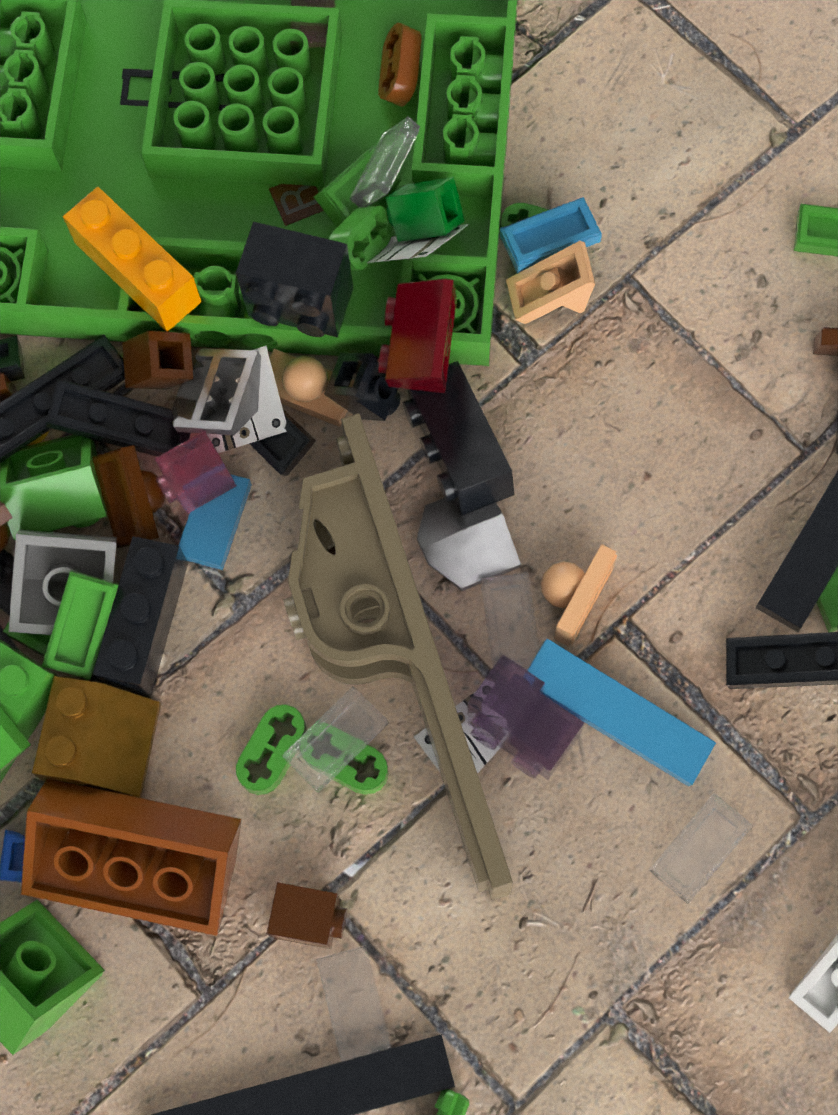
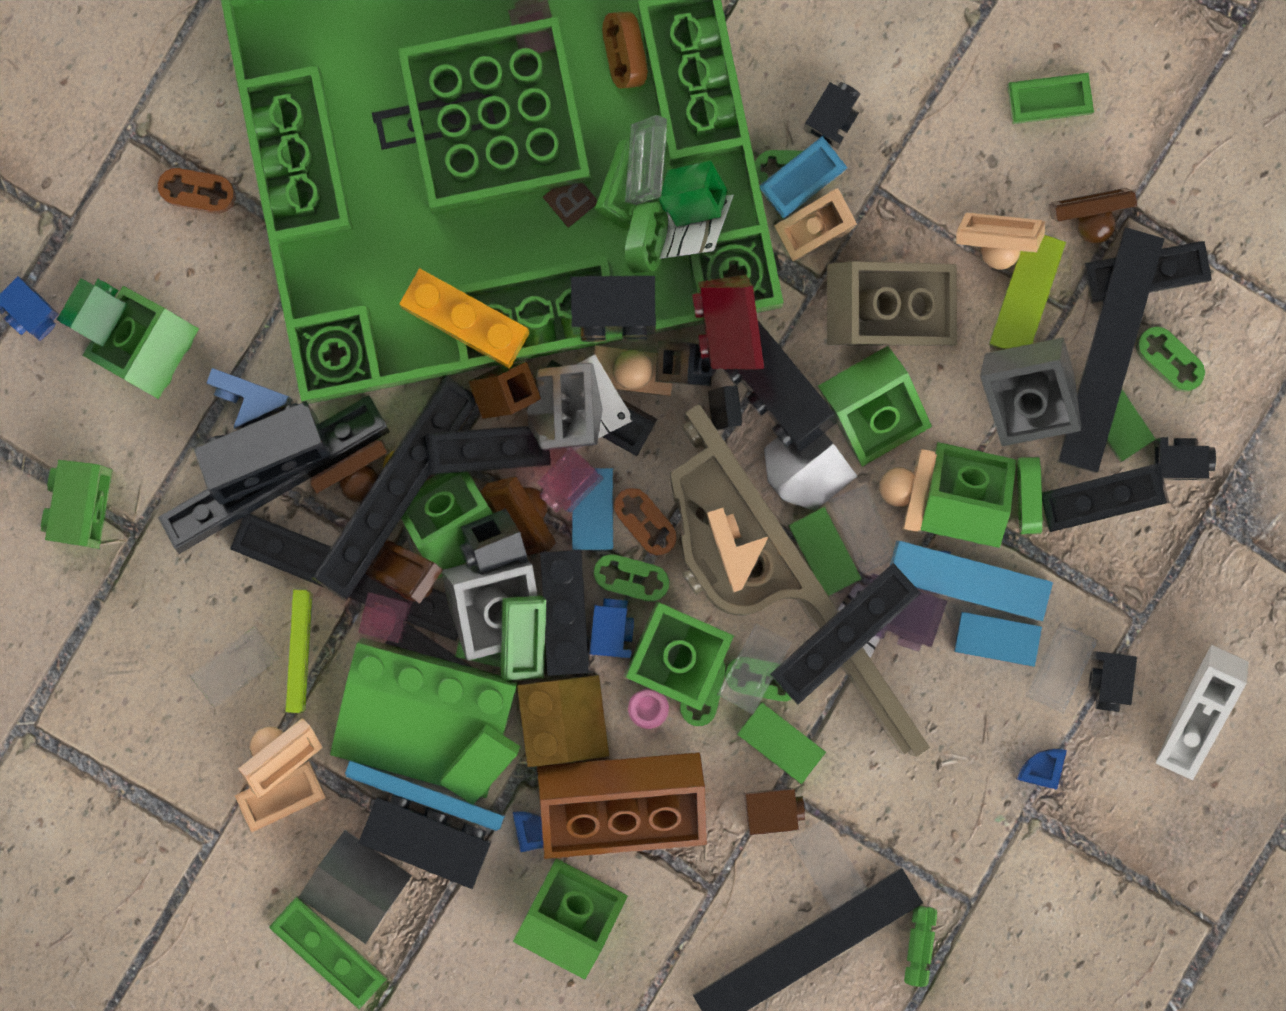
camera: 25 degrees left, 15 degrees up
none -> black brick [459,508,528,575]
none -> blue brick [590,598,634,658]
none -> bright green beam [594,554,669,602]
none -> dark orange beam [614,488,677,556]
none -> bright green slope [623,601,734,711]
none -> bright pink tile [628,688,669,729]
none -> light nougat slope [706,508,768,593]
none -> black tile [708,385,742,431]
none -> bright green tile [737,702,826,784]
none -> black tile [770,563,921,705]
none -> bright green tile [788,507,862,596]
none -> black brick [803,82,861,150]
none -> bright green slope [818,346,932,467]
none -> dark tan slope [827,261,957,346]
none -> bright green slope [921,442,1017,548]
none -> dark azure tile [954,612,1042,667]
none -> light nougat tile [956,213,1045,270]
none -> dark grey slope [980,337,1081,446]
none -> lime tile [988,235,1066,350]
none -> blue tile [1016,749,1067,790]
none -> bright green beam [1017,457,1043,534]
none -> black brick [1088,651,1137,712]

